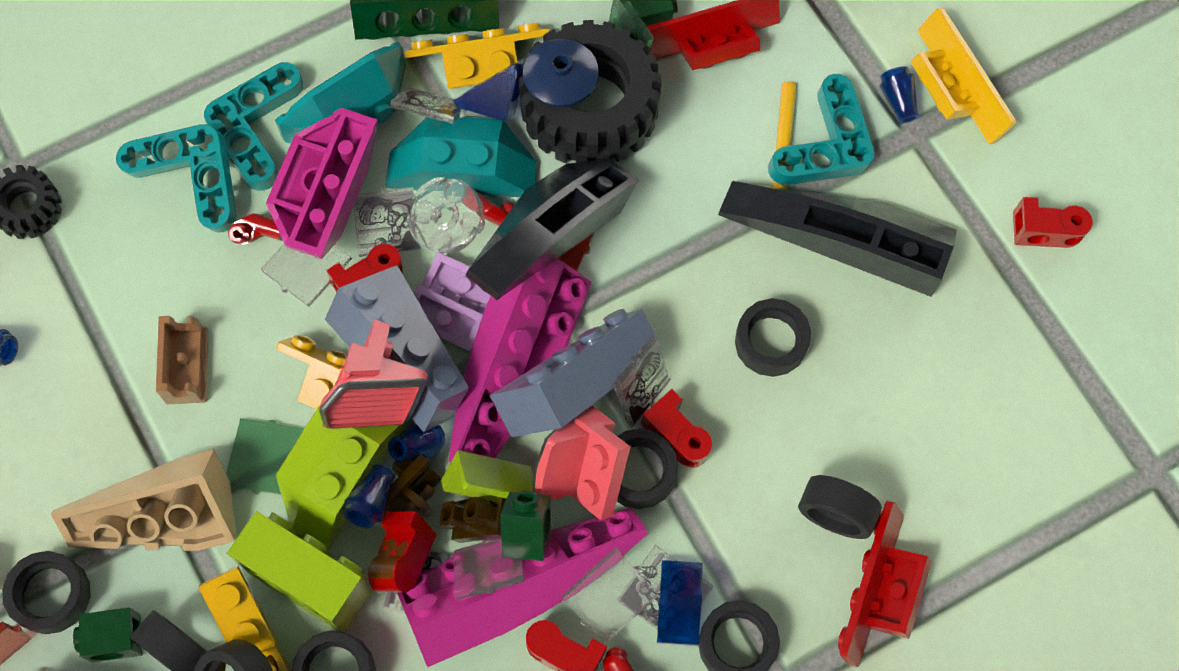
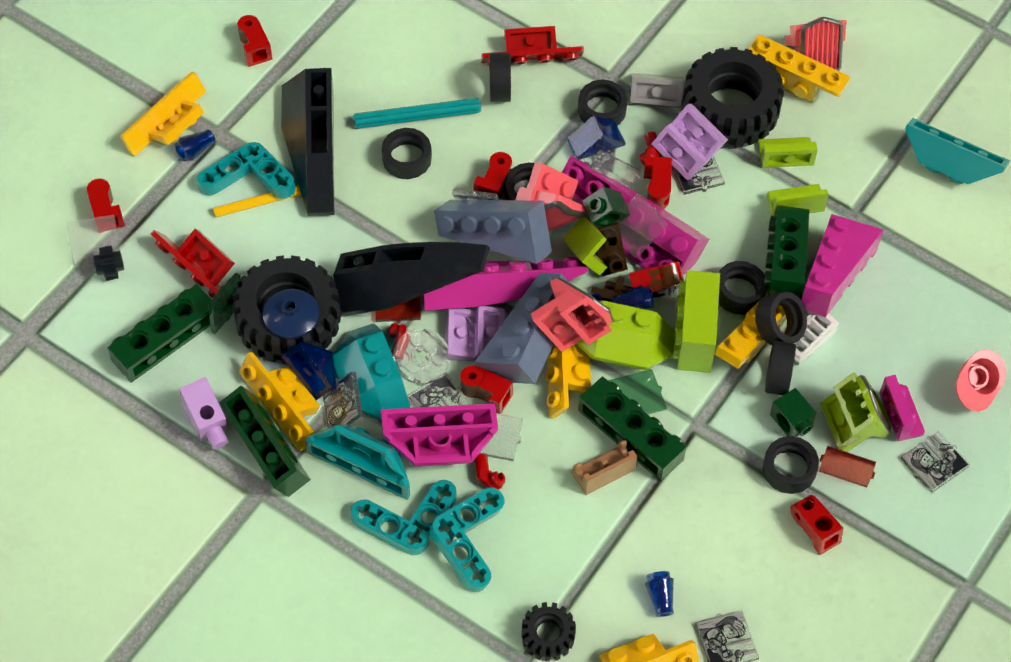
camera: 115 degrees left, 10 degrees down
tan wedge [51,449,237,551] -> none
none -> teal axle [353,98,481,129]
none -> dark green brick [578,376,686,482]

